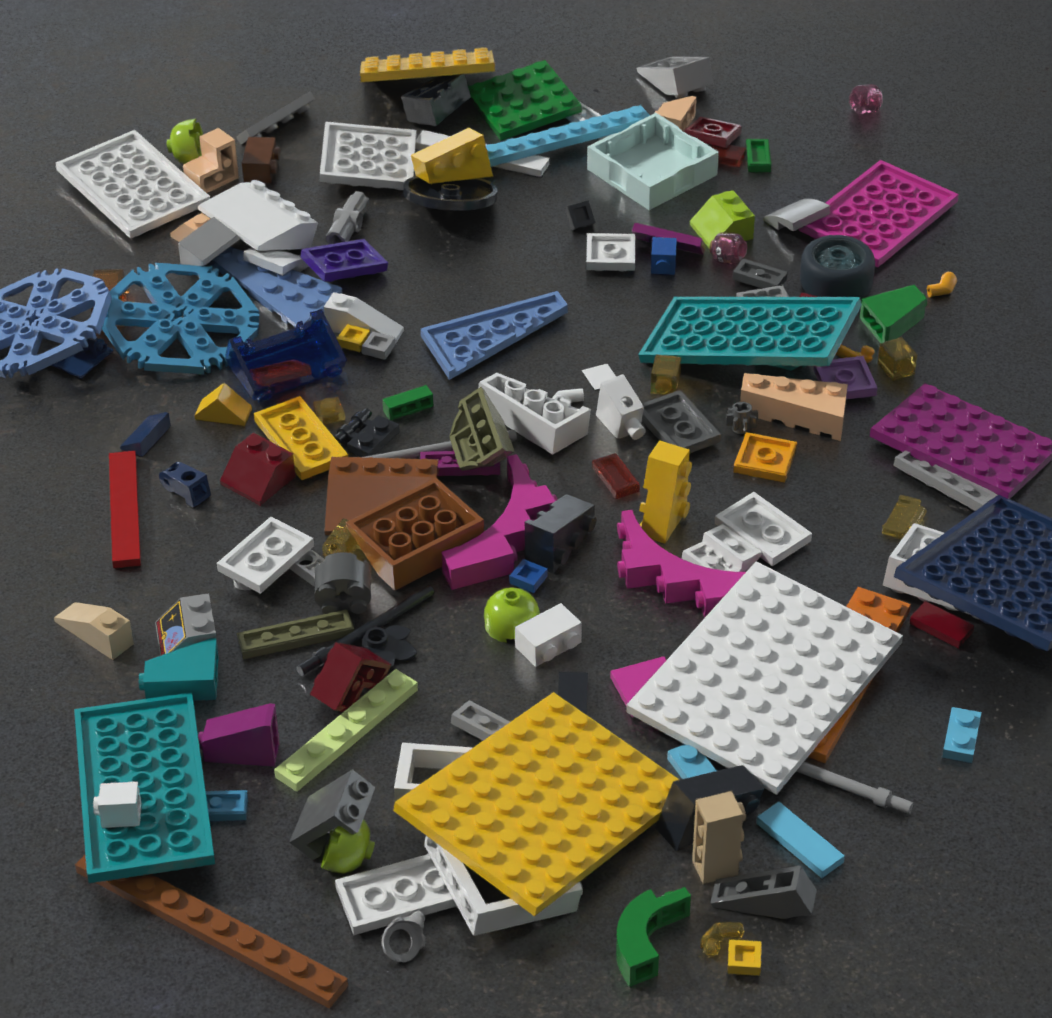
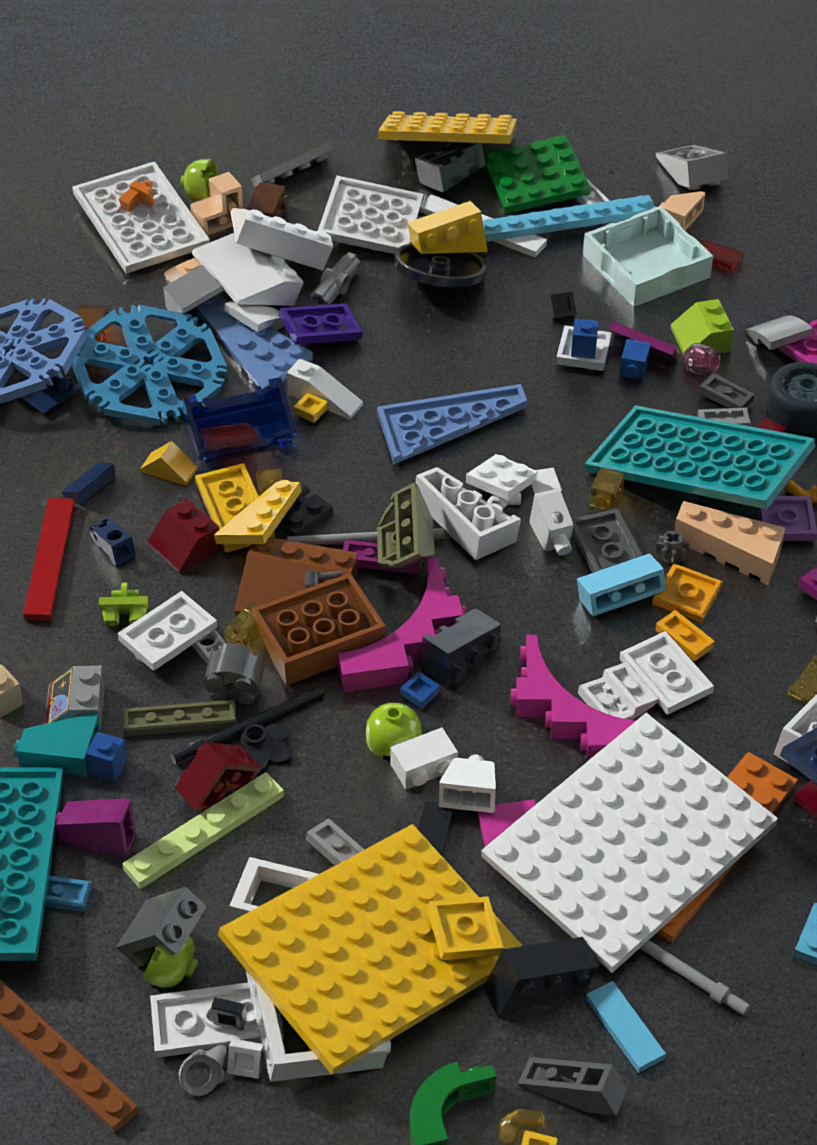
camera: 10 degrees right, 5 degrees up
light grey plate [362,331,396,359] -> none
green piece [382,385,434,420] -> none
clear red tile [592,453,640,499] -> none
yellow wedge [639,440,692,544] -> none
medium azure plate [667,744,716,779] -> none
dark red tile [684,117,742,148] -> none
tan brick [692,791,746,884] -> none
green tile [745,139,772,172] -> none
none -> blue brick [85,732,127,782]
none -> lime hips [99,582,151,626]
none -> orange piece [119,180,155,213]
none -> black tile [211,997,247,1031]
none -> yellow wing [214,480,302,544]
none -> white plate [227,1039,264,1079]
none -> white slope [231,208,333,270]
none -> dark grey hand [304,571,342,588]
none -> yellow plate [427,897,504,960]
none -> white torso [439,755,496,813]
none -> white plate [466,454,538,500]
none -> blue brick [571,319,599,359]
none -> medium azure brick [577,553,666,616]
none -> light orange plate [655,610,715,662]

